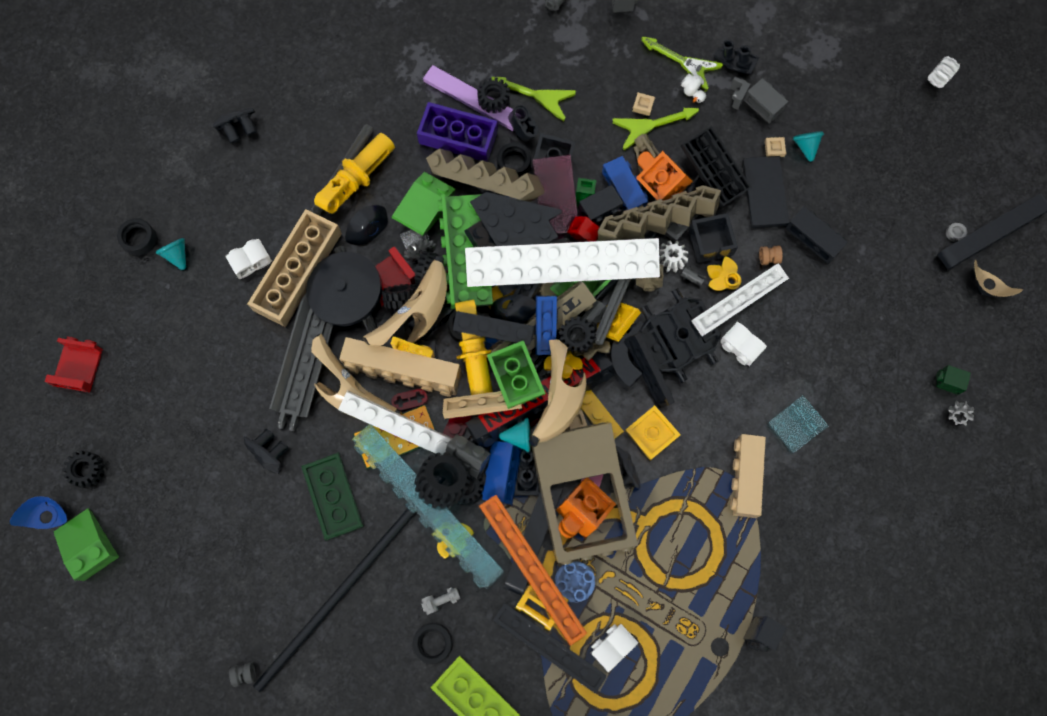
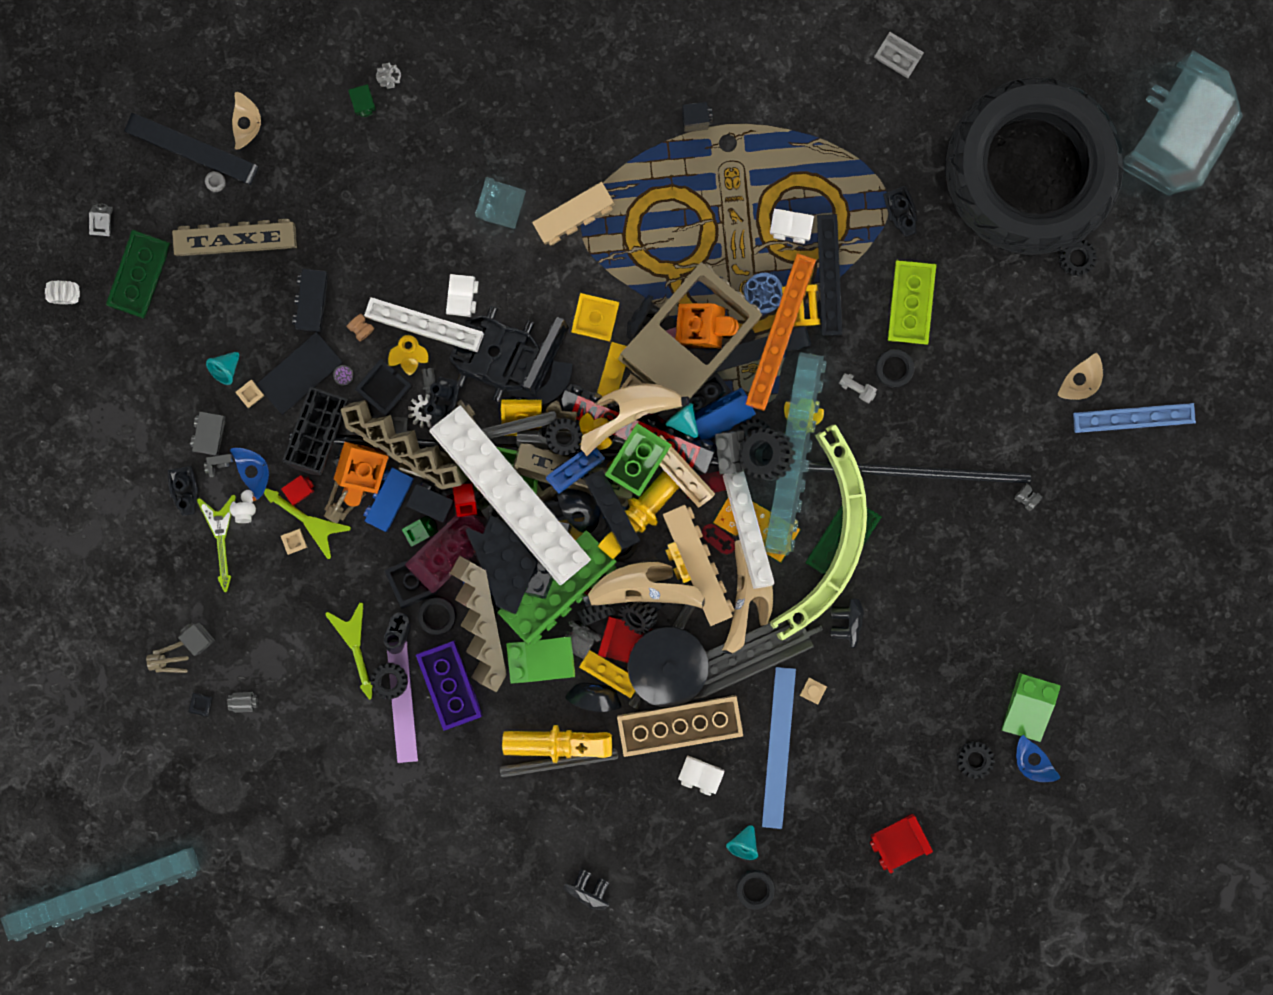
camera: 125 degrees left, 15 degrees up
none -> bracket [89,203,113,236]
none -> dark green tile [106,230,171,319]
none -> dark tan brick [172,219,297,256]
none -> blue piece [230,448,269,500]
none -> red brick [281,475,315,505]
none -> dark grey tile [333,365,354,386]
none -> black connector [424,376,460,425]
none -> yellow plate [579,650,635,698]
none -> medium blue tile [762,667,796,829]
none -> yellowish green piece [769,425,867,640]
none -> tan plate [800,677,827,704]

